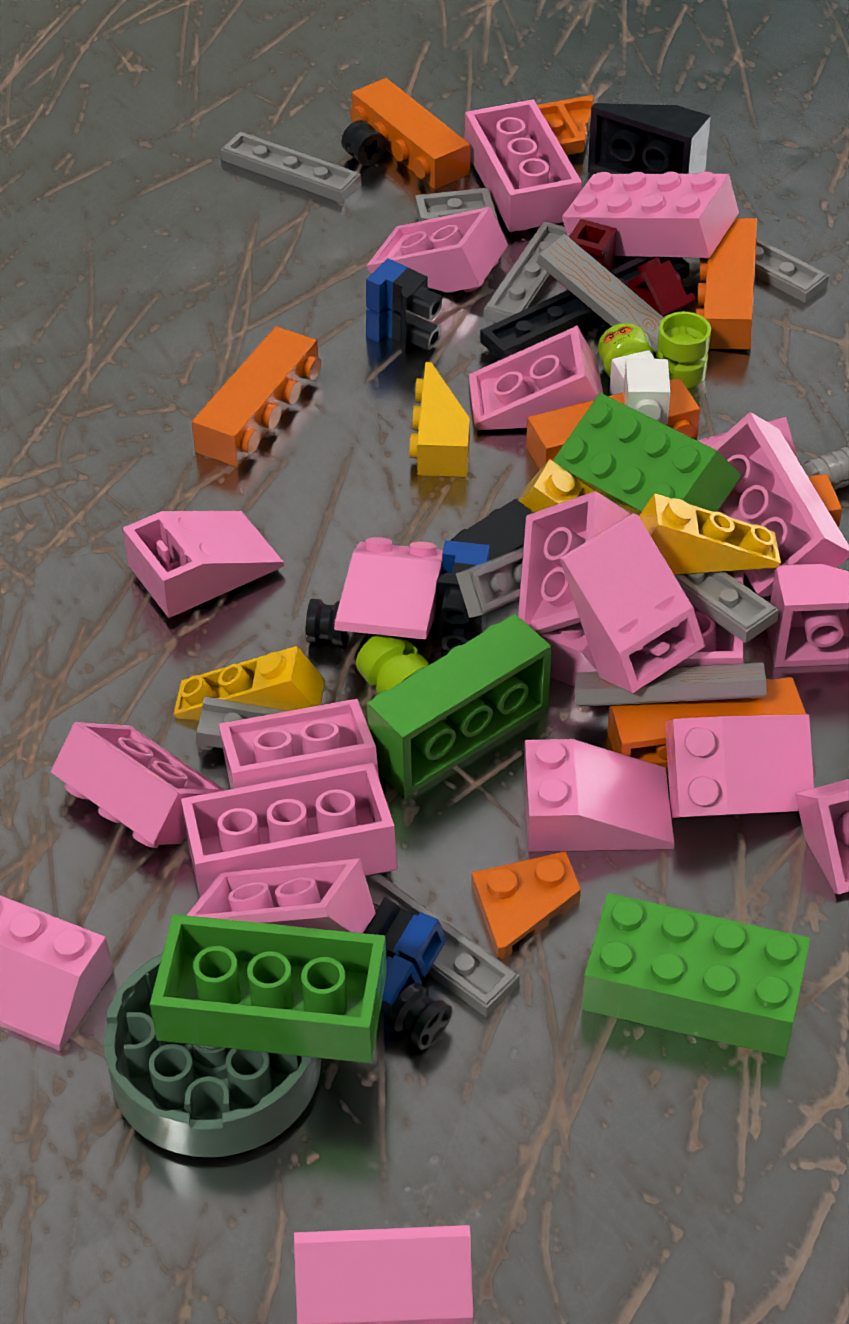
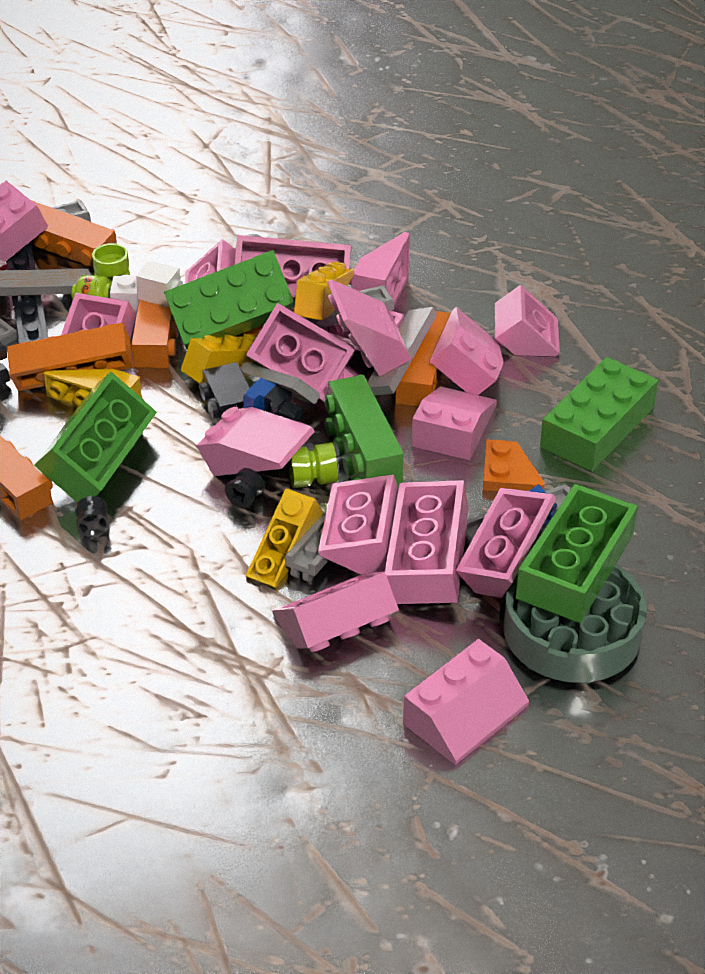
camera: 70 degrees left, 5 degrees down
bright pink slope [122,511,284,618] -> none
dark red brick [627,257,696,317] -> none
none -> orange brick [8,322,133,391]
none -> bright green brick [34,371,157,502]
none -> black wheel [75,496,109,537]

